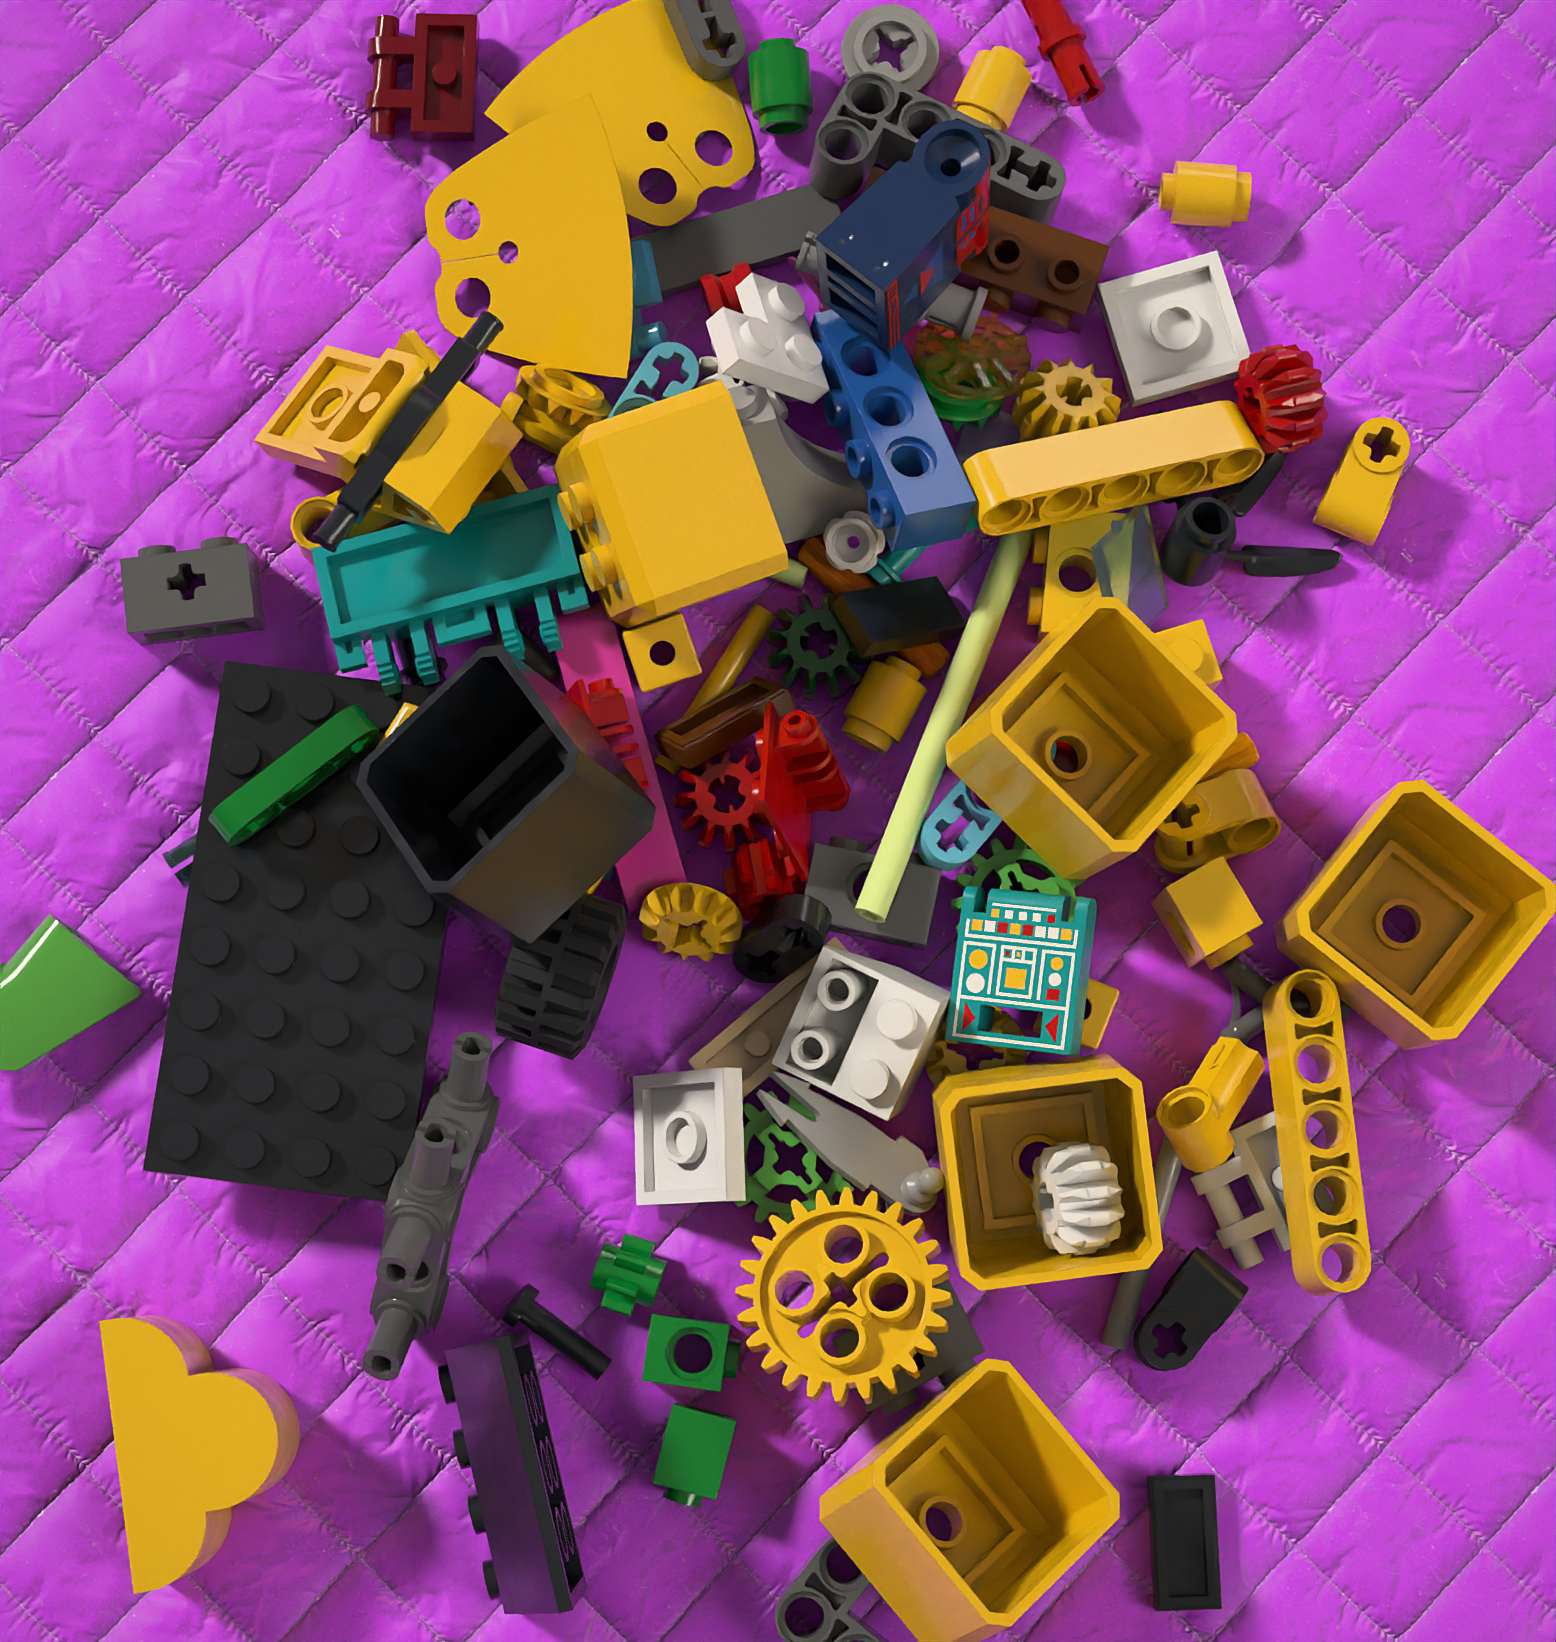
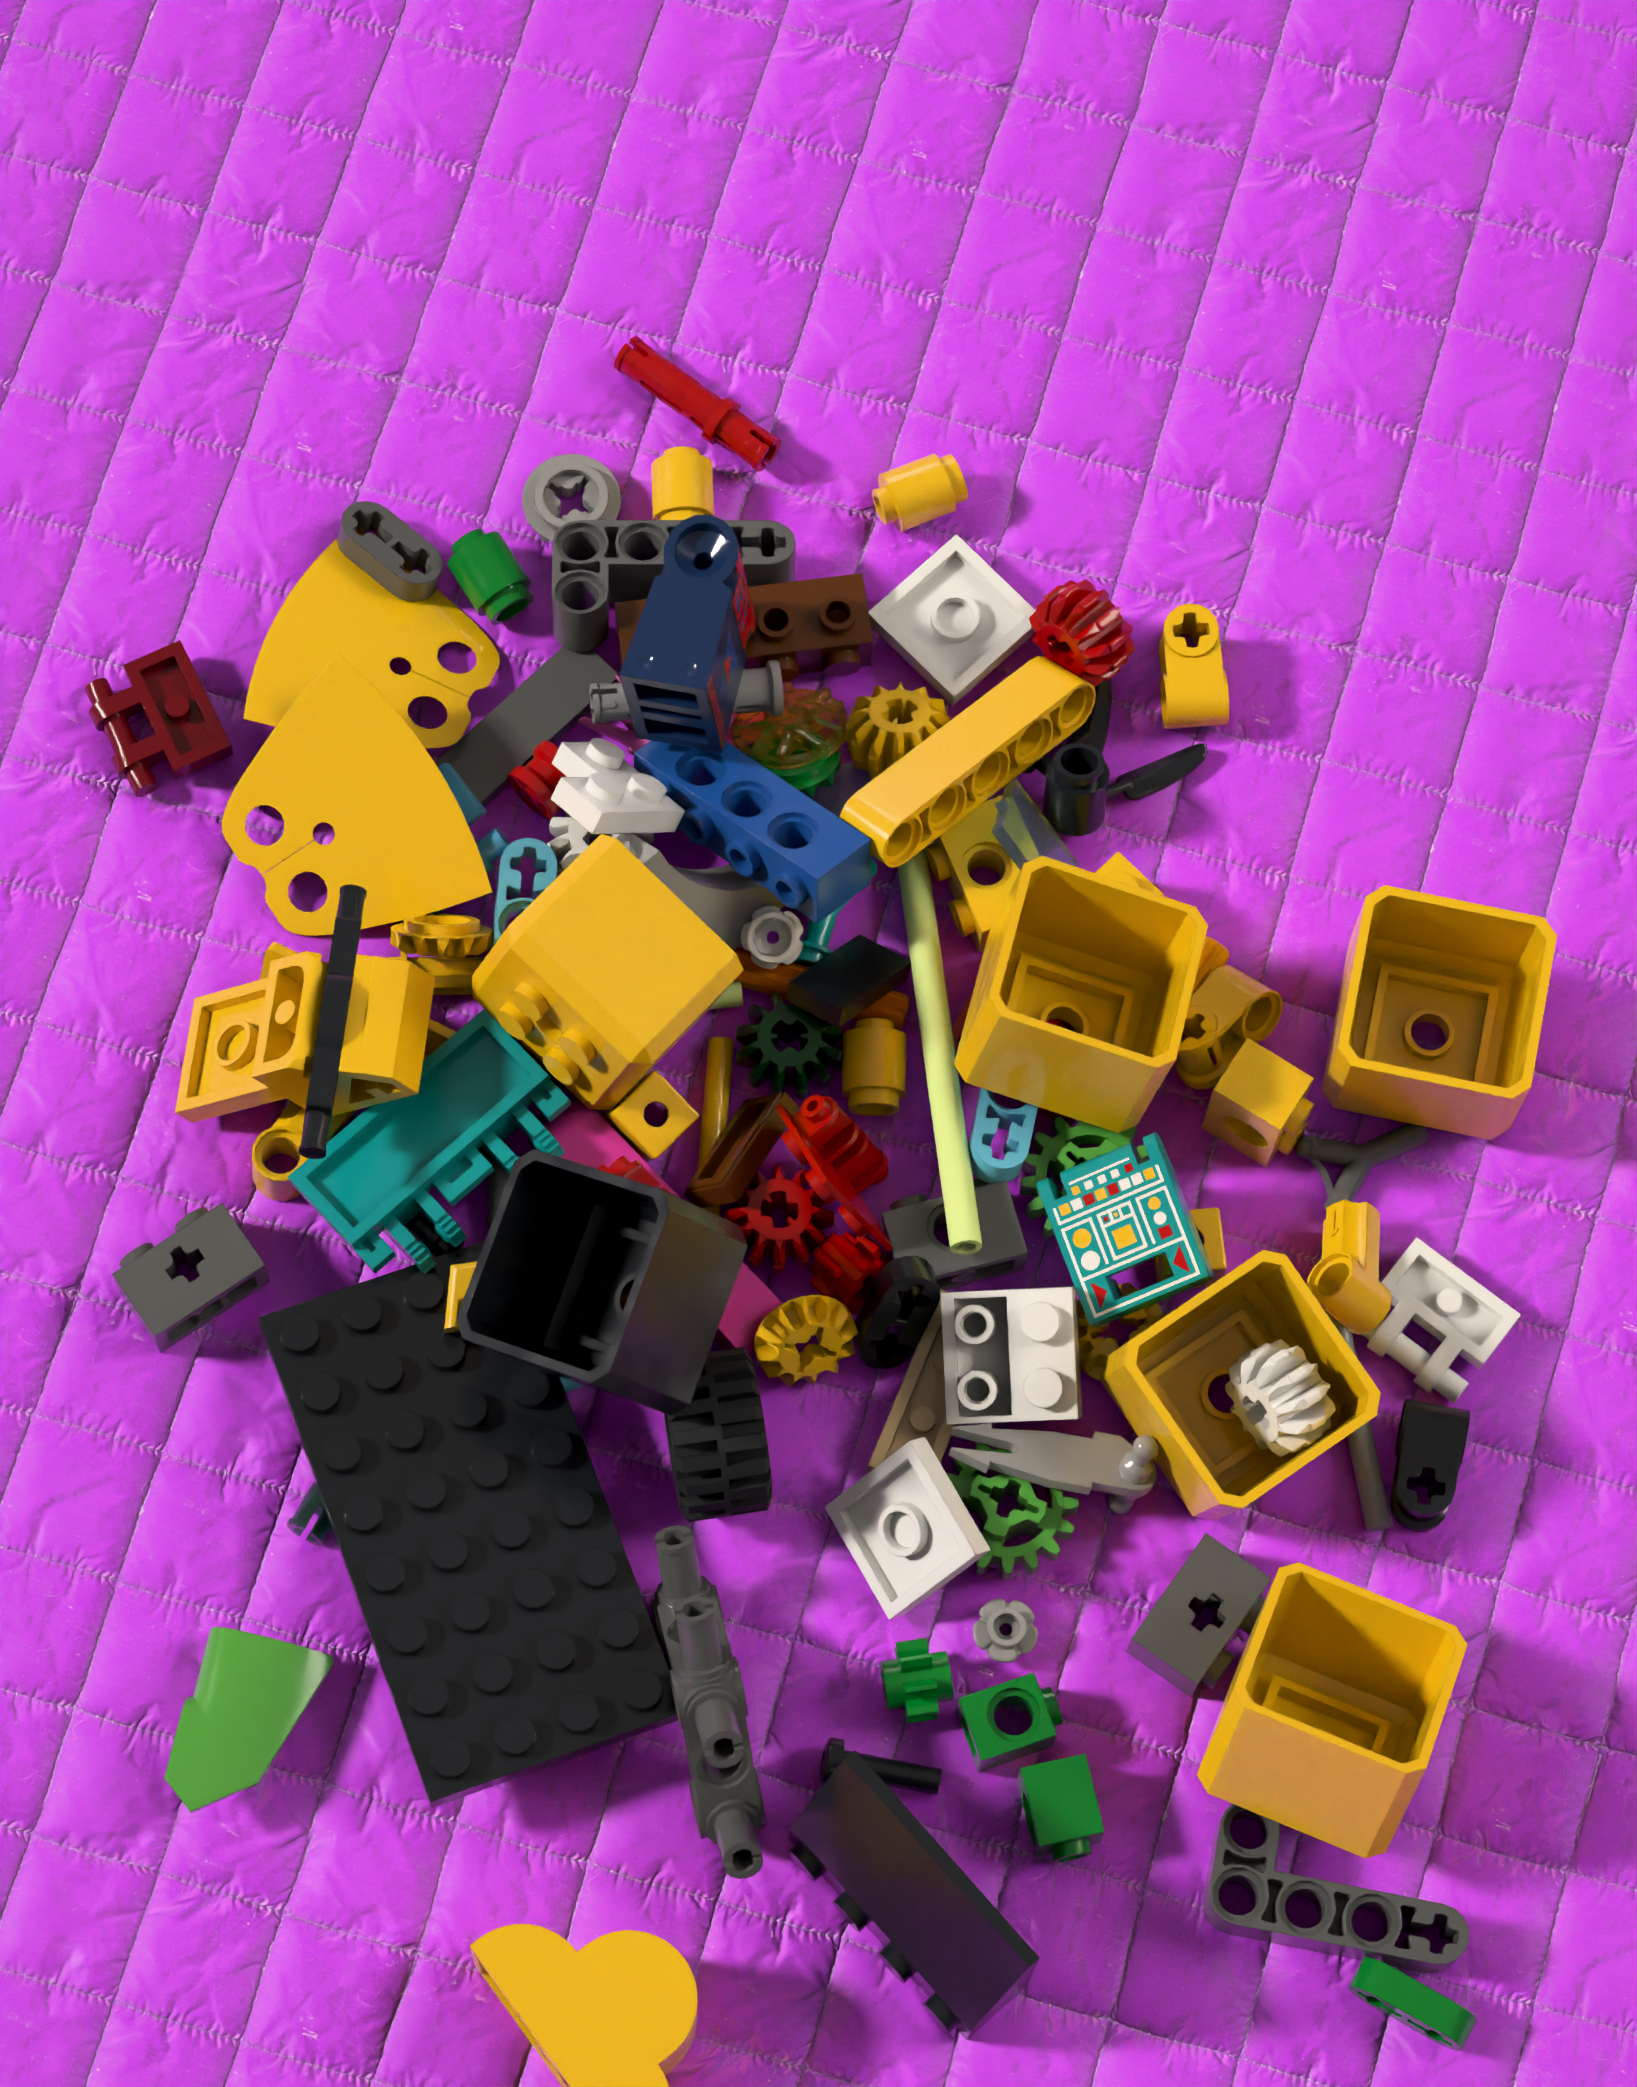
camera: 35 degrees left, 10 degrees down
green beam [208,704,380,846] -> none
yellow gear [735,1187,953,1407] -> none
black tile [1147,1473,1222,1611] -> none
yellow beam [1262,969,1371,1297] -> none
none -> light grey plate [973,1598,1038,1663]

